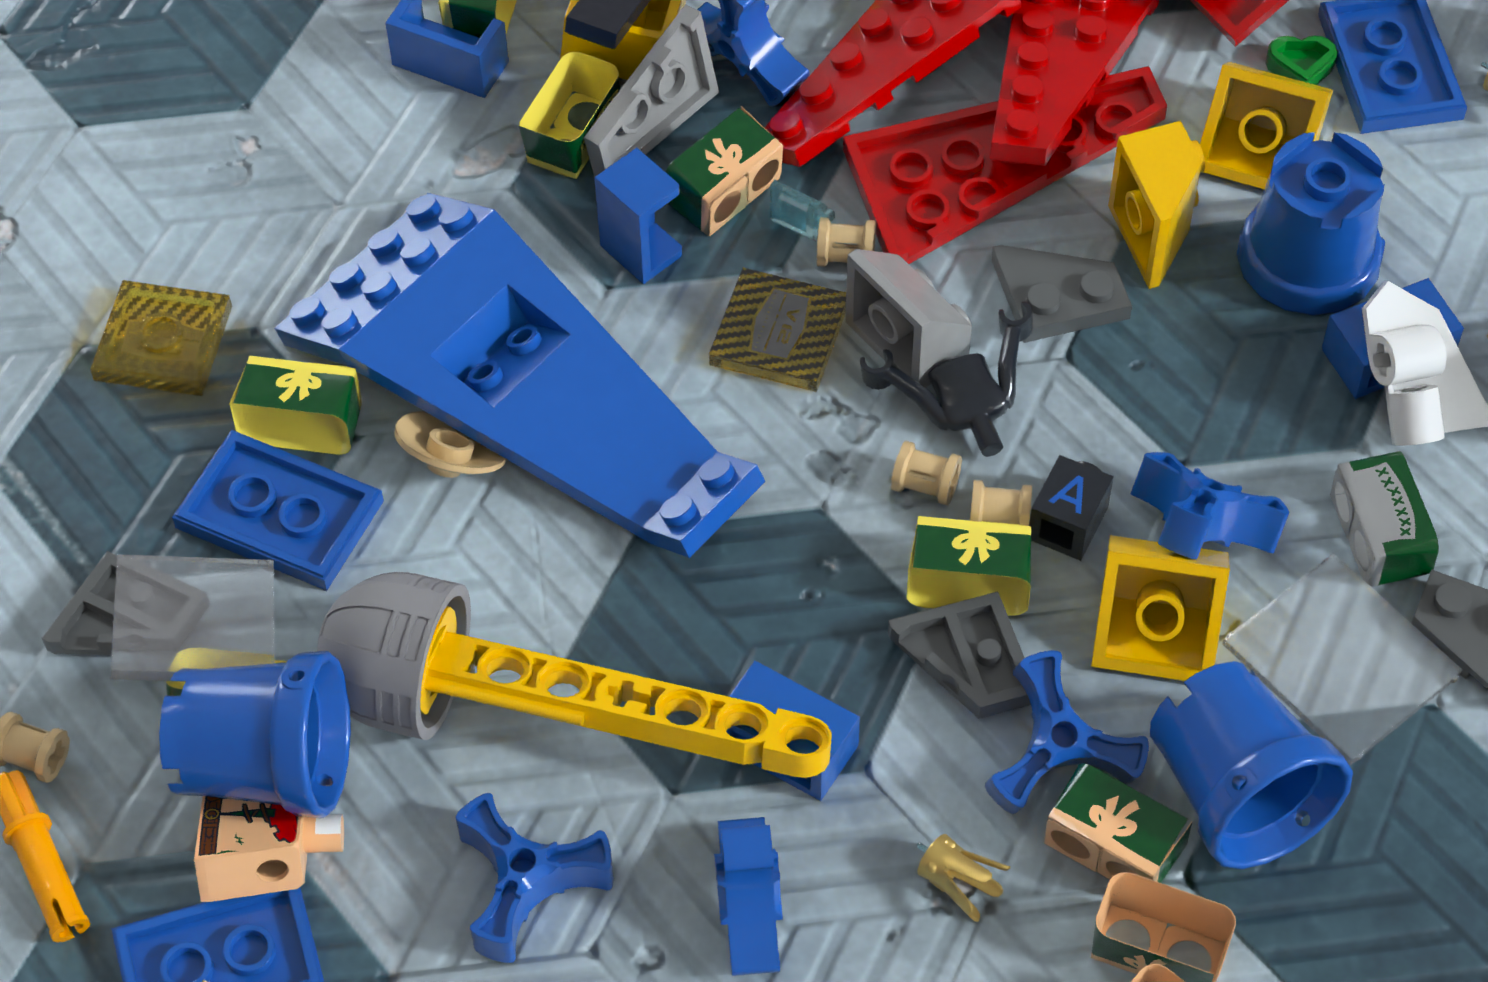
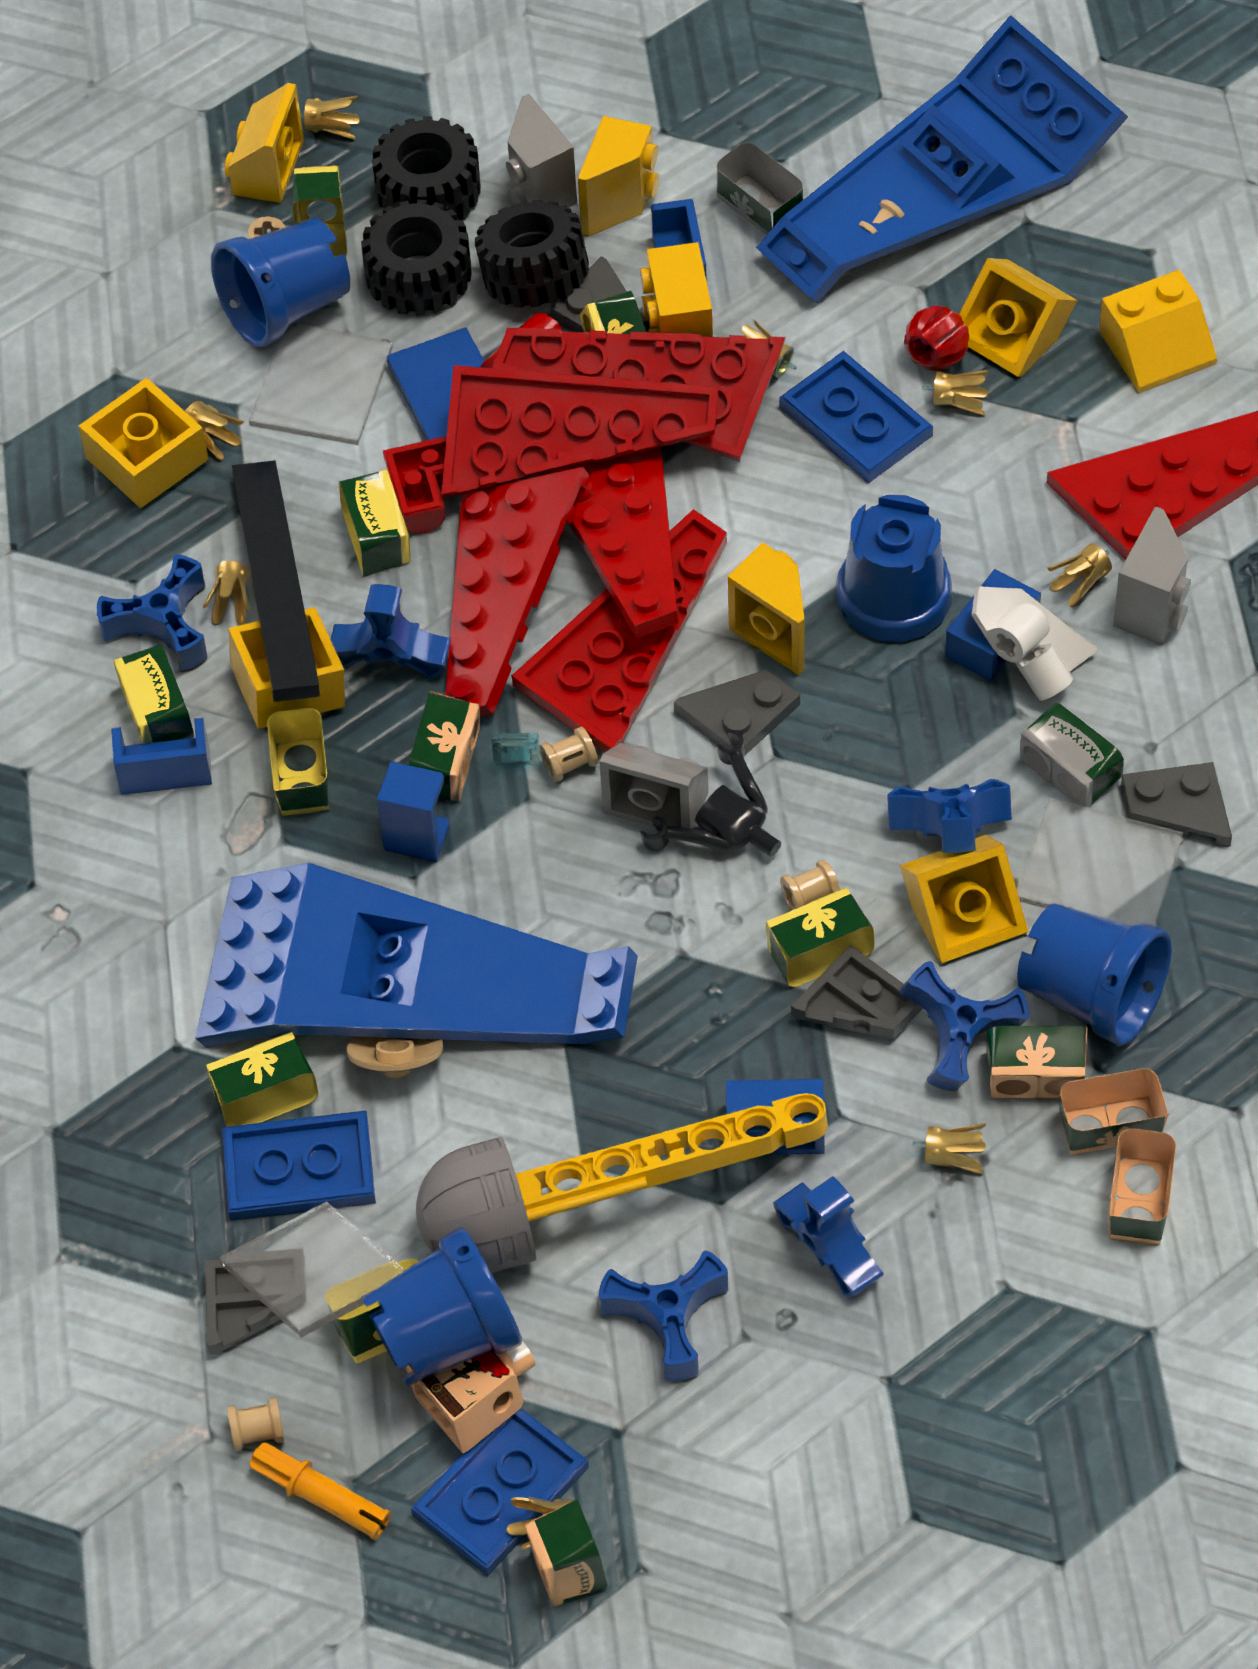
camera: 30 degrees left, 0 degrees up
clear yellow tile [90,280,232,396] -> none
light grey wing [584,4,719,177] -> none
tile [709,267,846,392] -> none
tan bush [891,441,962,506] -> none
black brick [1029,455,1114,561] -> none
yellow slope [1200,62,1333,189] -> none
green tile [1265,35,1337,85] -> none

